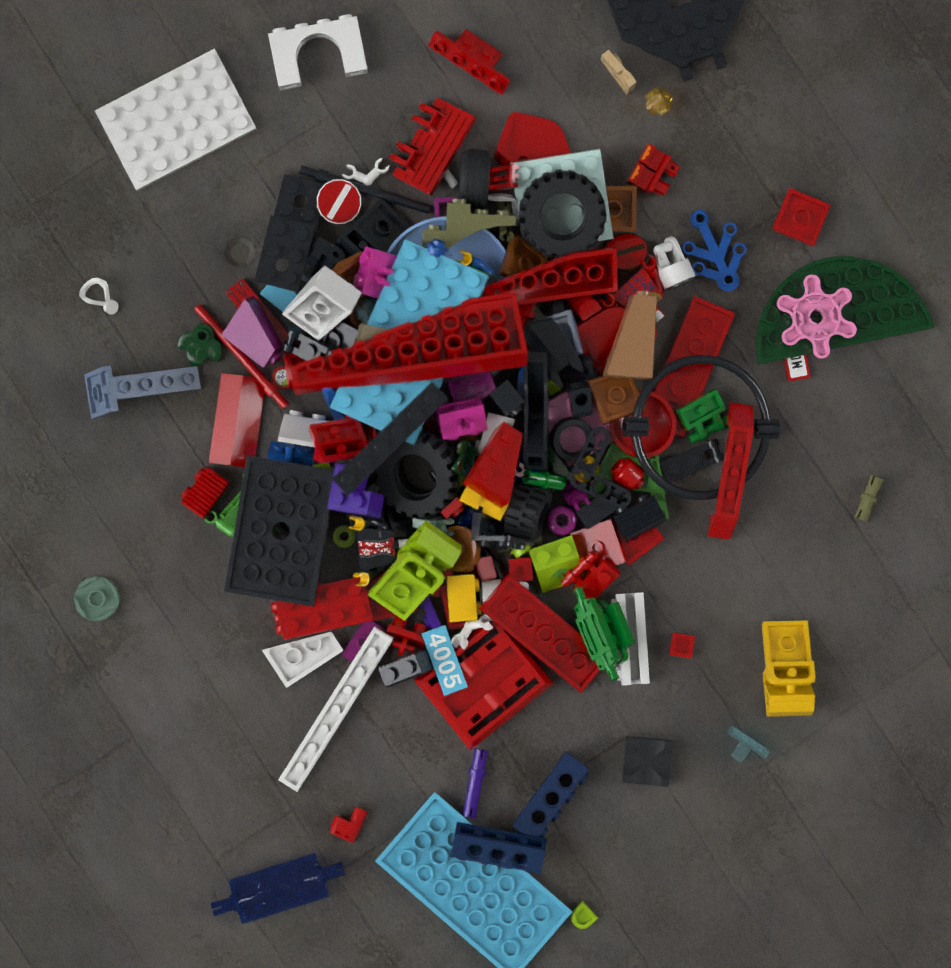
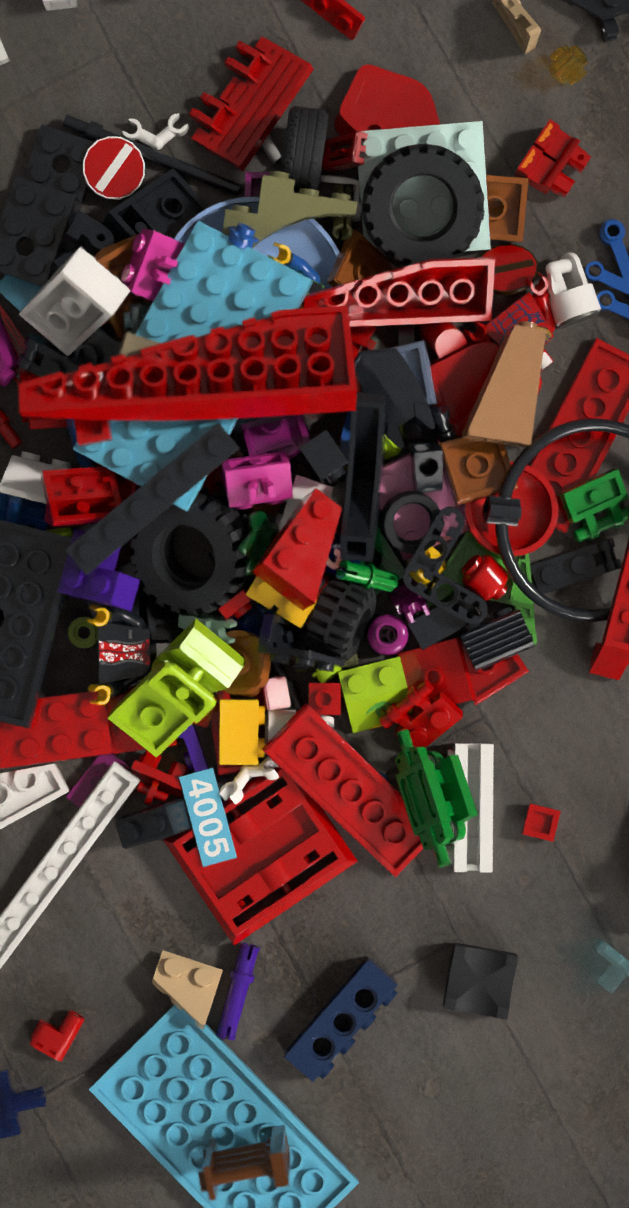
camera: 10 degrees right, 0 degrees up
tile [272,366,288,389] -> none
dark blue brick [451,822,547,874] -> none
lime tile [571,901,598,929] -> none
none -> red plate [74,419,113,446]
none -> tan wing [152,950,223,1030]
none -> reddish brown fence [198,1125,291,1201]

